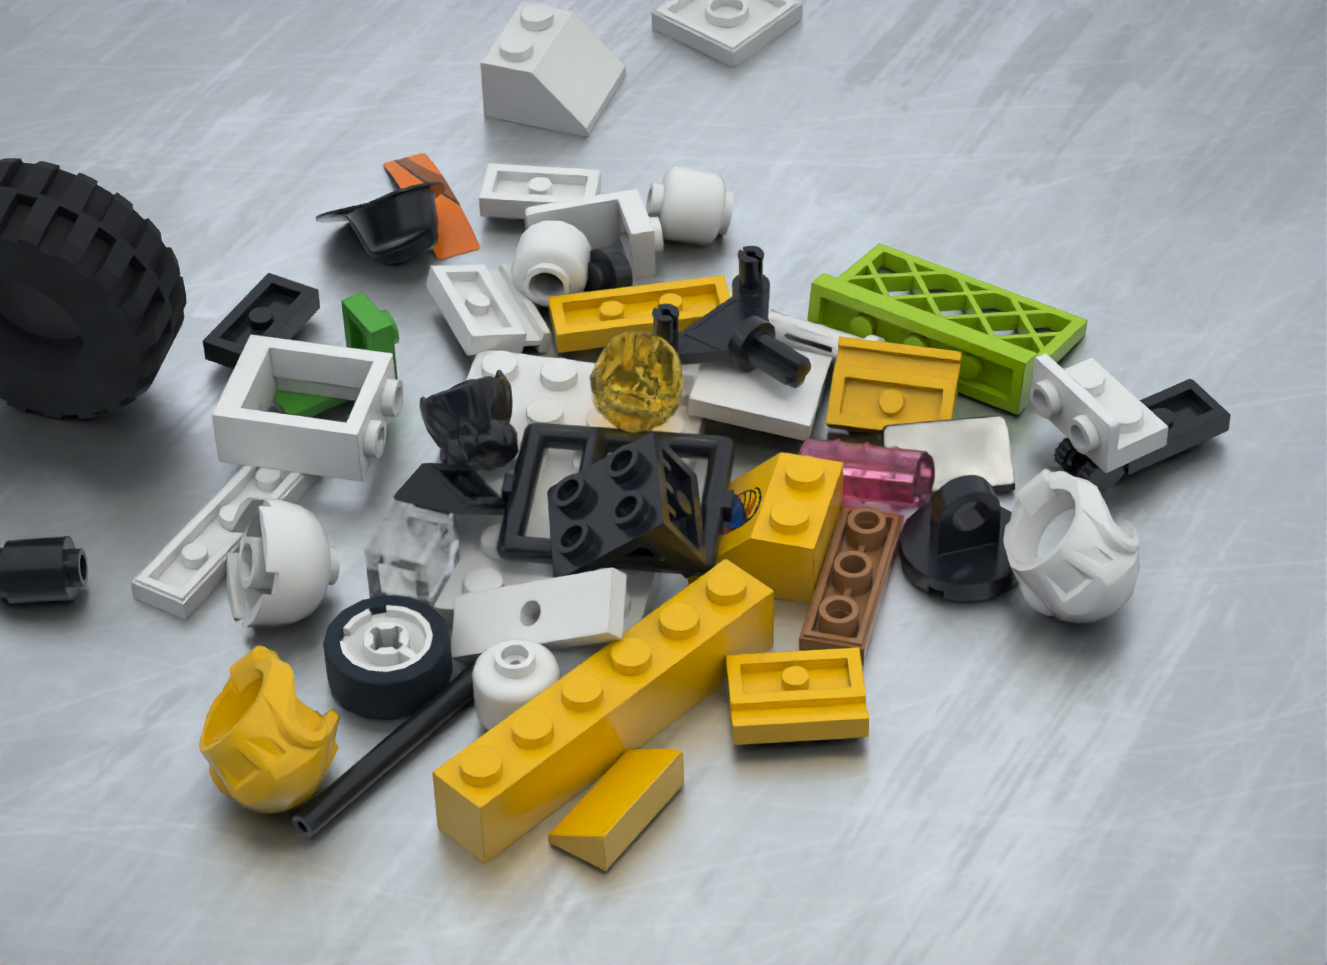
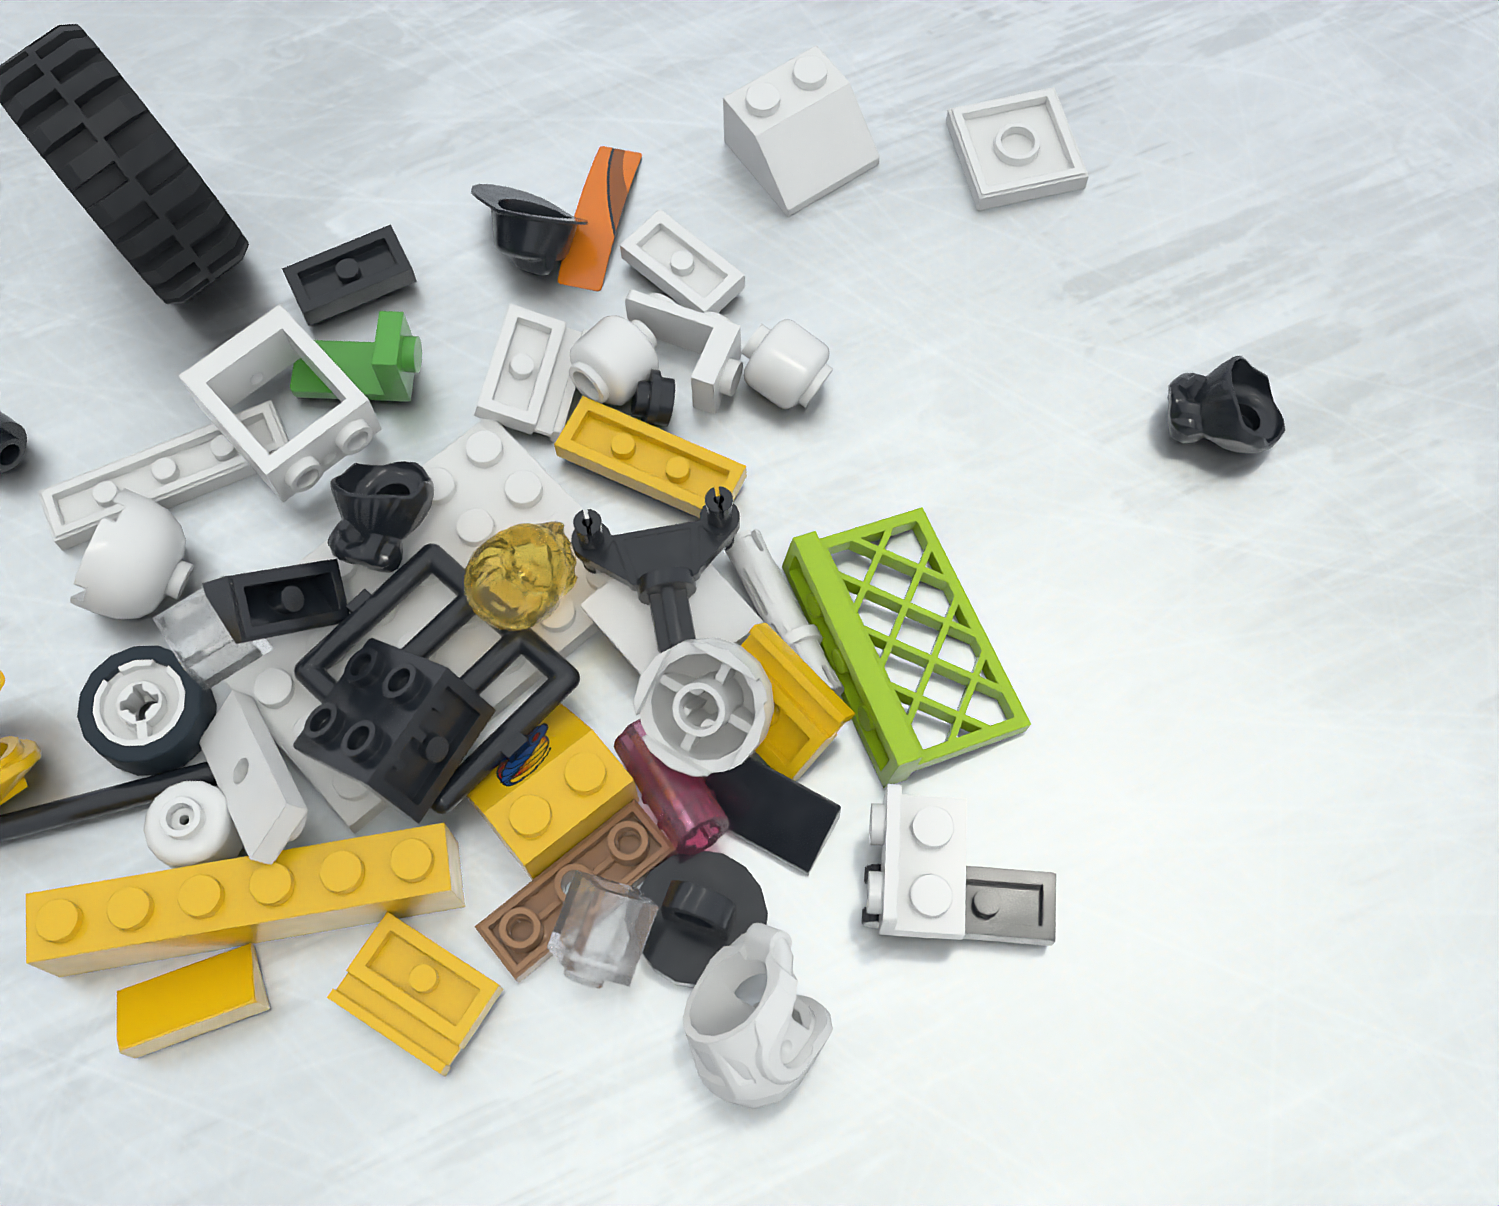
camera: 35 degrees right, 25 degrees up
none -> clear brick [547,870,659,989]
none -> white cylinder [634,638,774,777]
none -> black hair [1167,355,1285,453]

